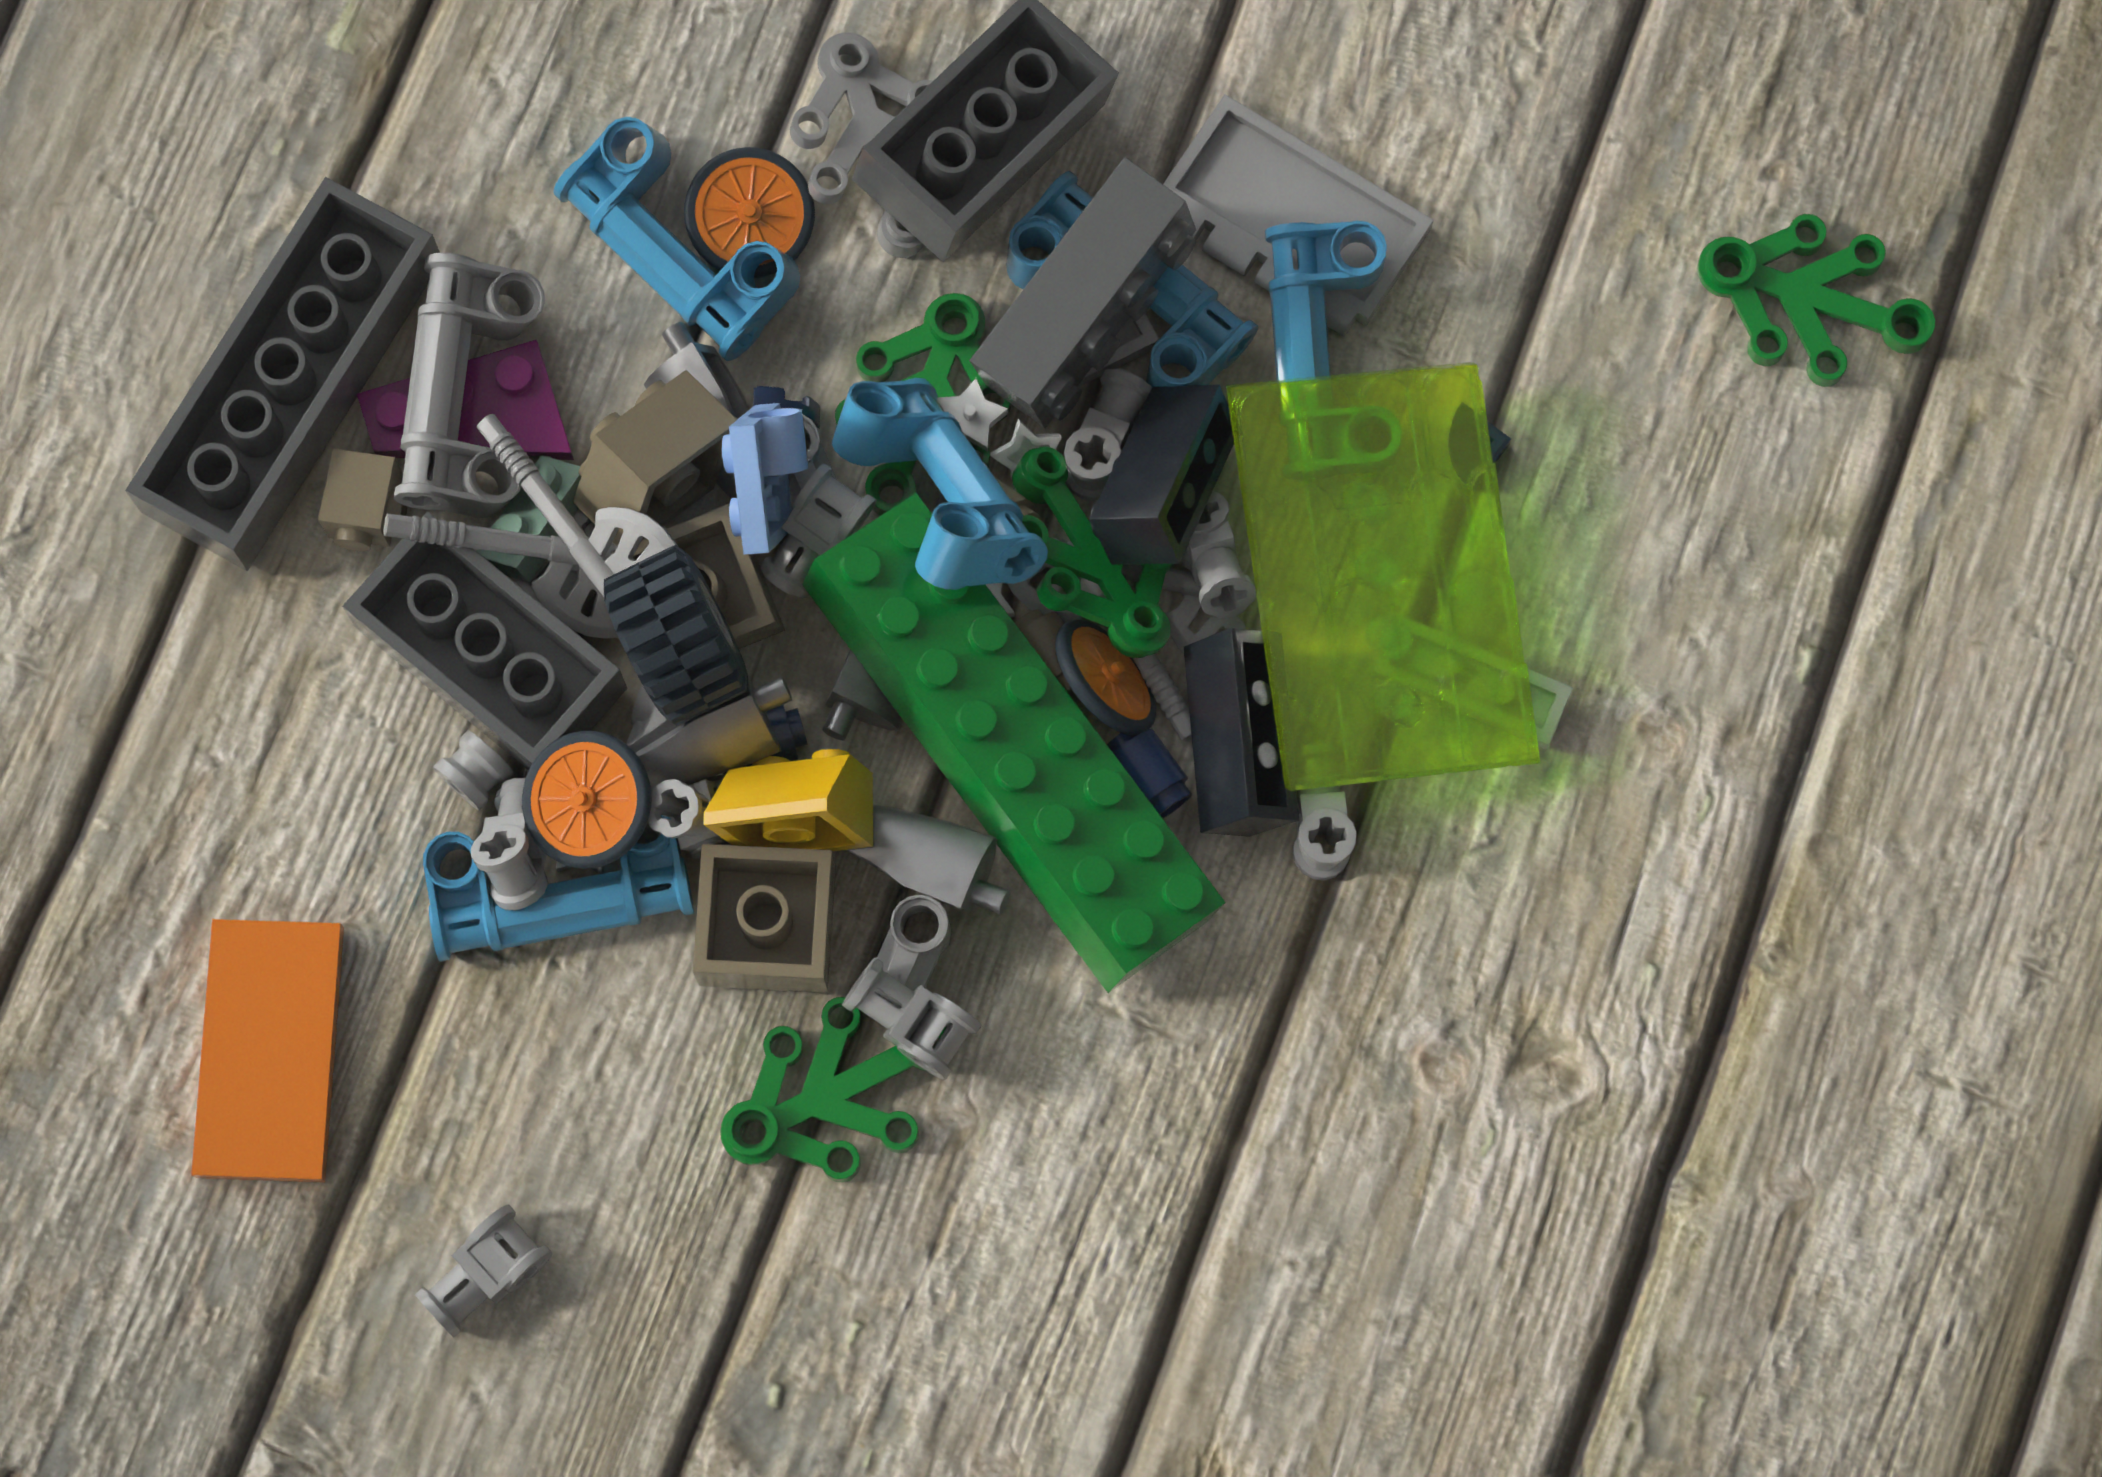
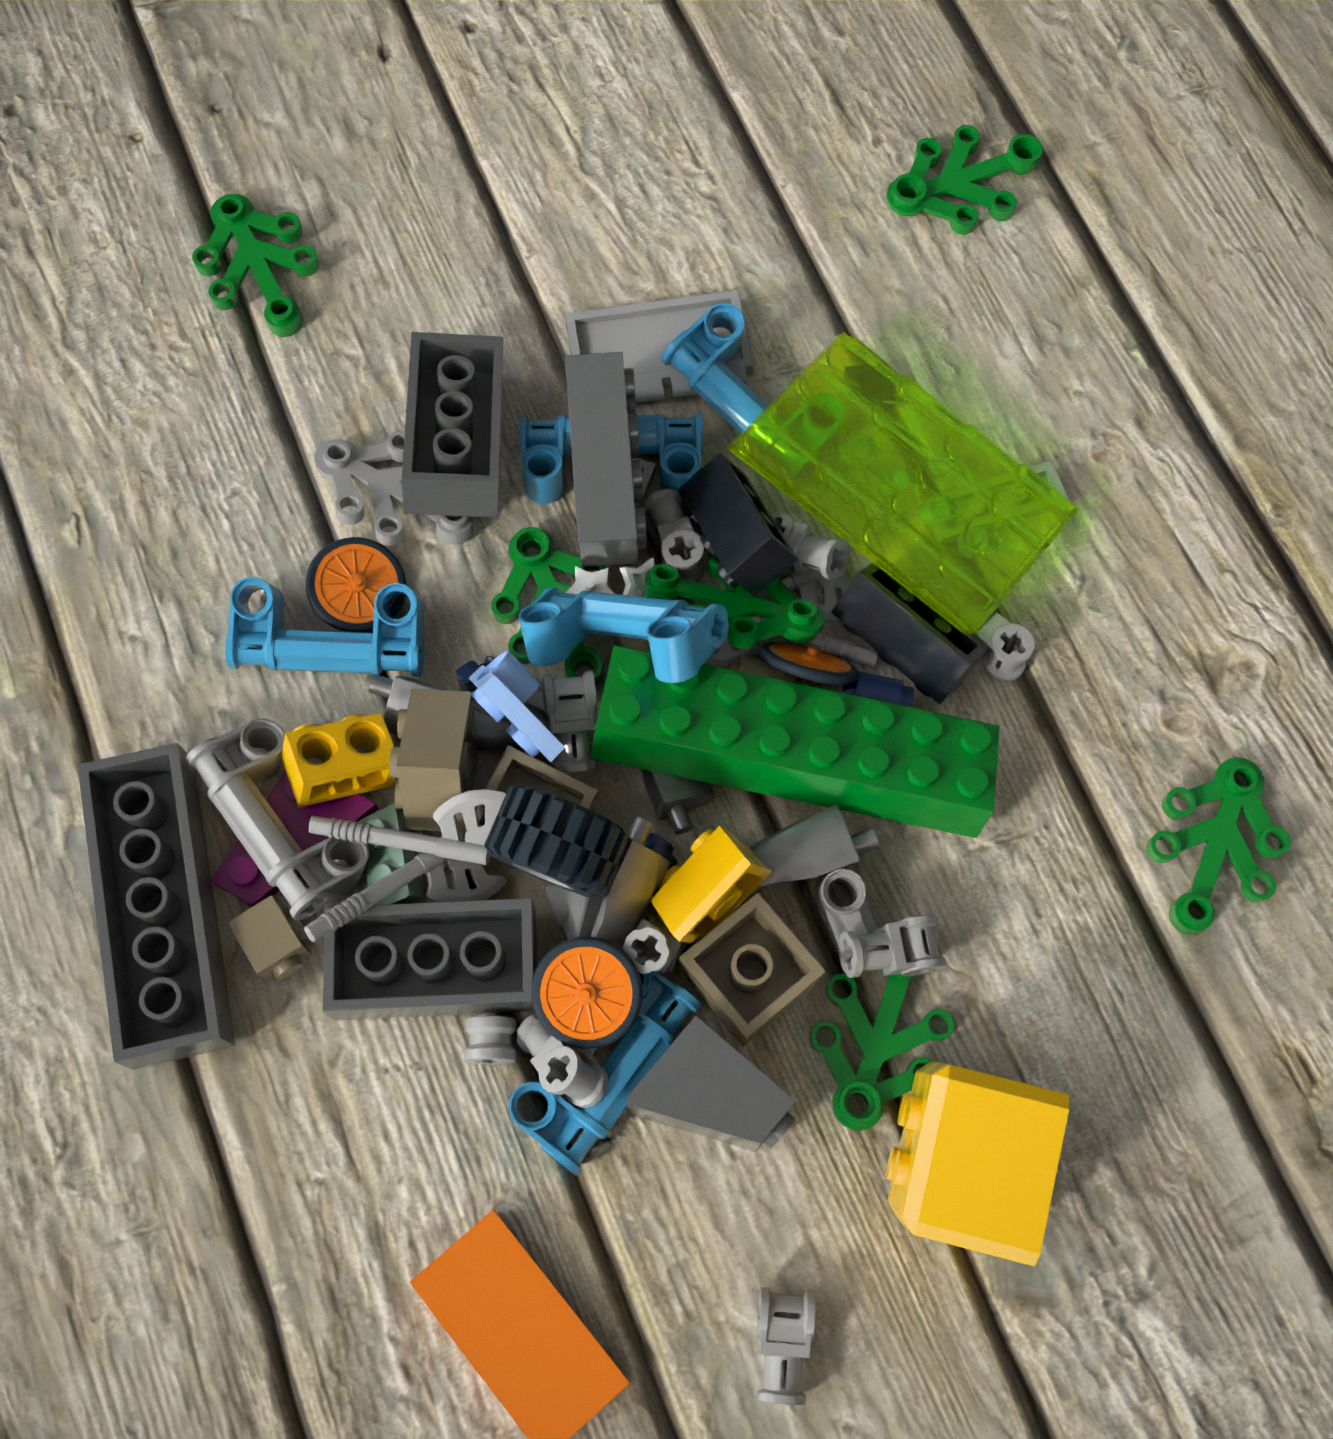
camera: 45 degrees left, 5 degrees down
none -> yellow brick [281,713,395,808]
none -> dark grey slope [625,1016,796,1152]
none -> yellow plate [886,1061,1069,1266]
none -> green plant [1146,757,1291,935]

